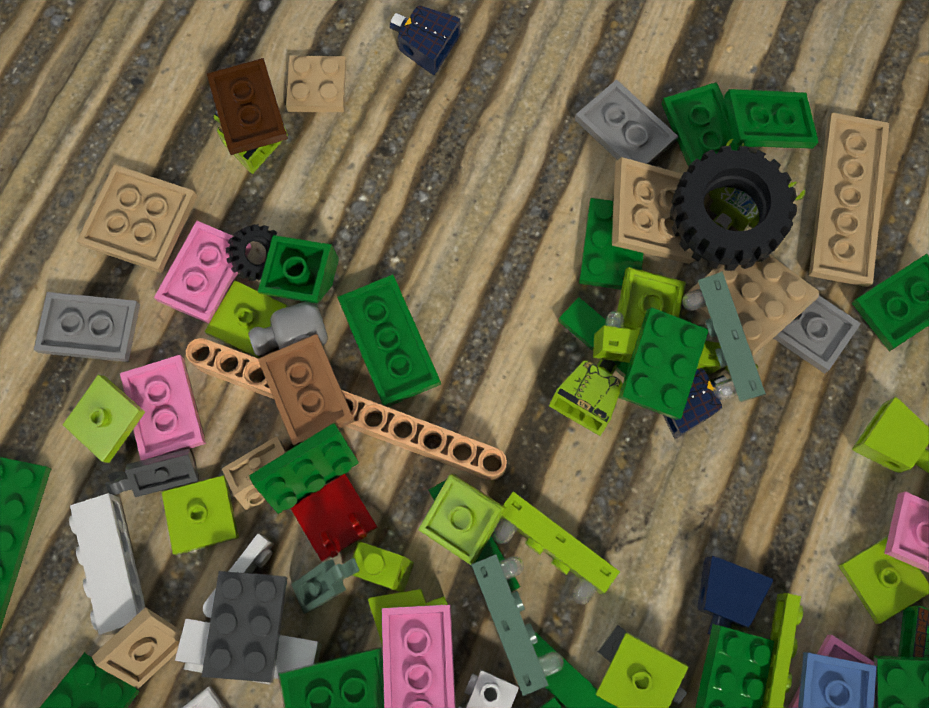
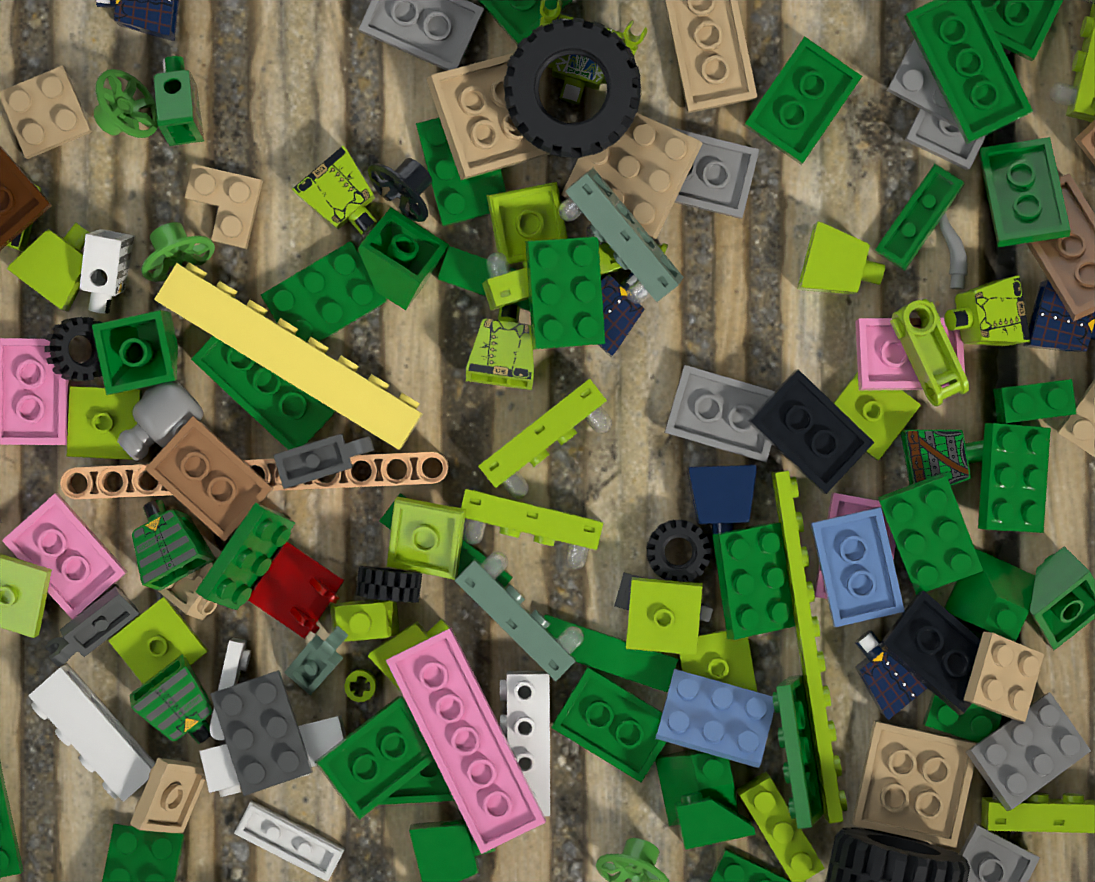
camera: 25 degrees left, 15 degrees up
none -> lime torso [7,222,90,312]
none -> white torso [80,229,135,314]
none -> bright green wheel [94,69,158,138]
none -> green torso [129,654,213,744]
none -> green torso [132,499,215,591]
none -> bright green wheel [141,222,215,282]
none -> green torso [154,56,204,146]
none -> light yellow brick [154,262,423,450]
none -> tan plate [185,164,263,249]
none -> green plate [261,241,388,342]
none -> dark grey plate [273,434,374,489]
none -> lime torso [292,146,378,235]
none -> lime bush [344,669,377,702]
none -> black tyre [355,566,422,603]
none -> green slope [358,207,449,311]
none -> black wheel [368,158,432,222]
none -> lime piece [478,379,612,499]
none -> black tyre [646,519,711,582]
none -> light grey plate [664,365,775,462]
none -> black plate [748,369,874,494]

